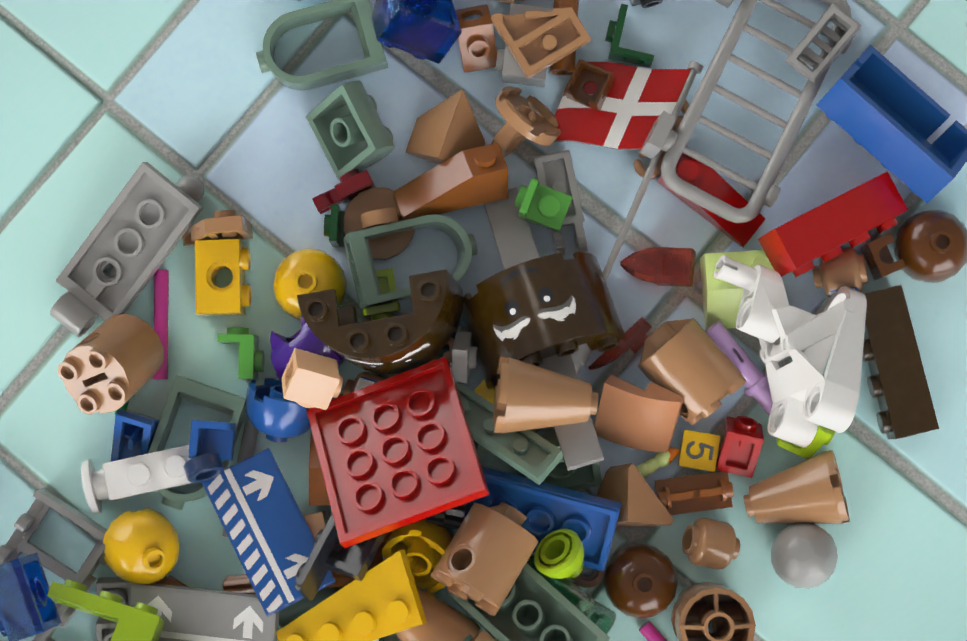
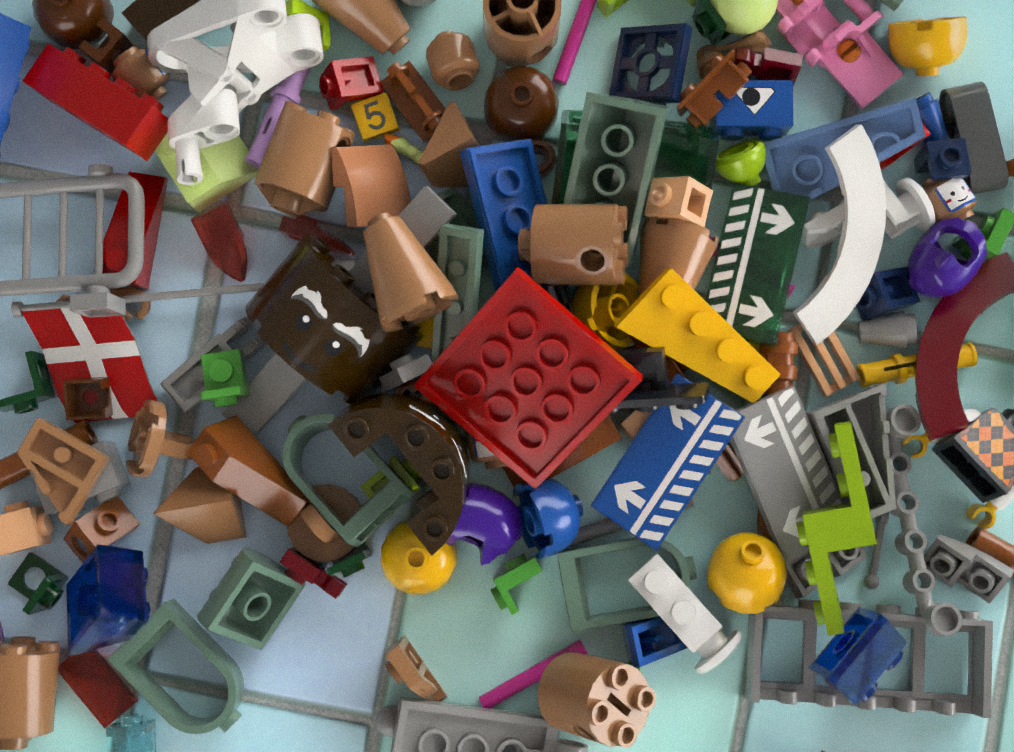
camera: 125 degrees left, 0 degrees up
dark blue tile [183,453,224,483] -> none
blue panel [189,420,236,461] -> none
yellow brick [195,239,251,316] -> none
light nougat brick [281,348,343,410] -> none
lime brick [534,529,584,579] -> none

